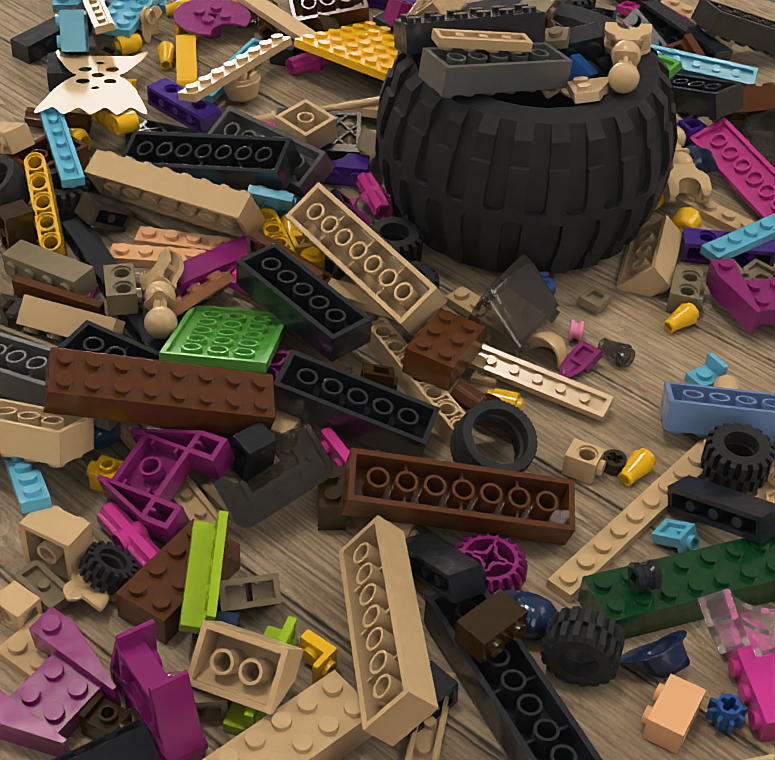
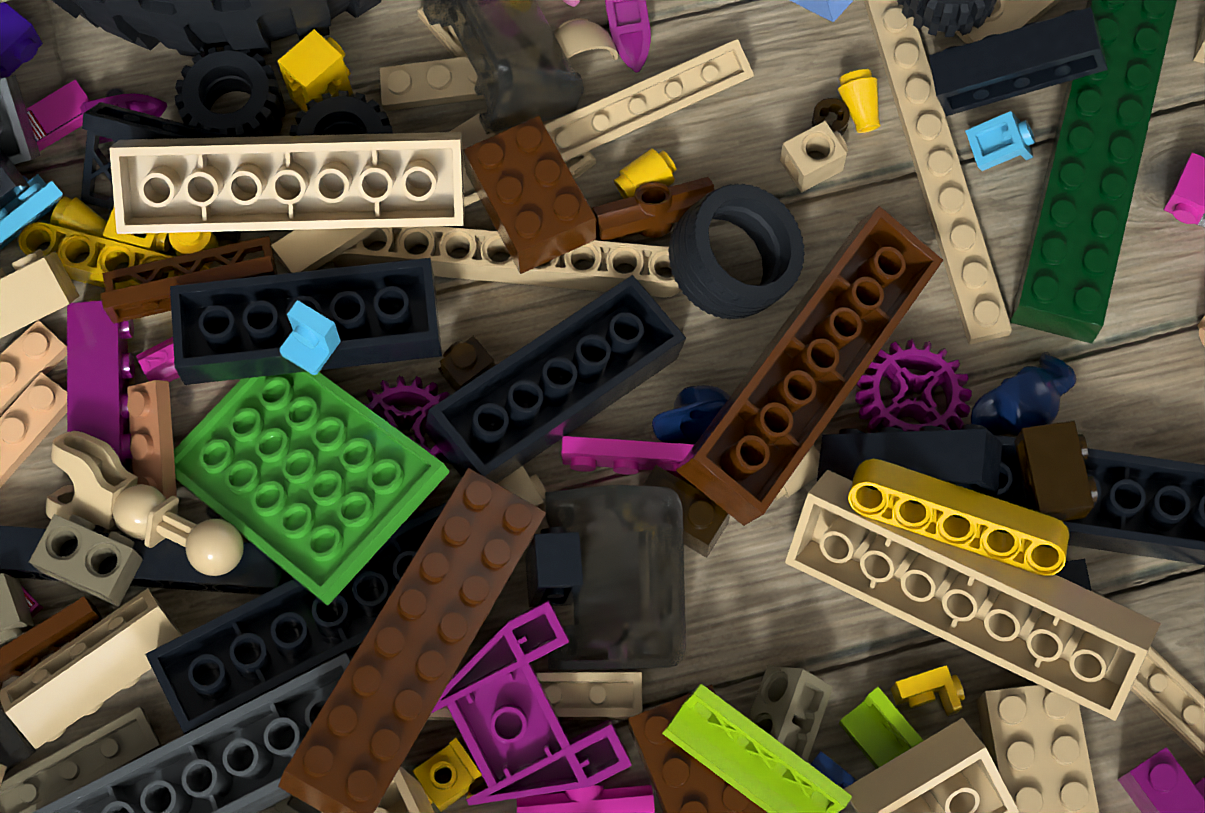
camera: 50 degrees left, 30 degrees up
dark pink piece [356,172,394,220] -> none
dark brown brick [360,362,398,391] -> none
black tyre [540,606,625,687] -> none
dark blue piece [620,630,690,678] -> none
black wheel [628,559,662,593] -> none
none -> yellow brick [278,29,353,112]
none -> medium azure bracket [280,300,341,375]
none -> yellow beam [848,459,1069,576]

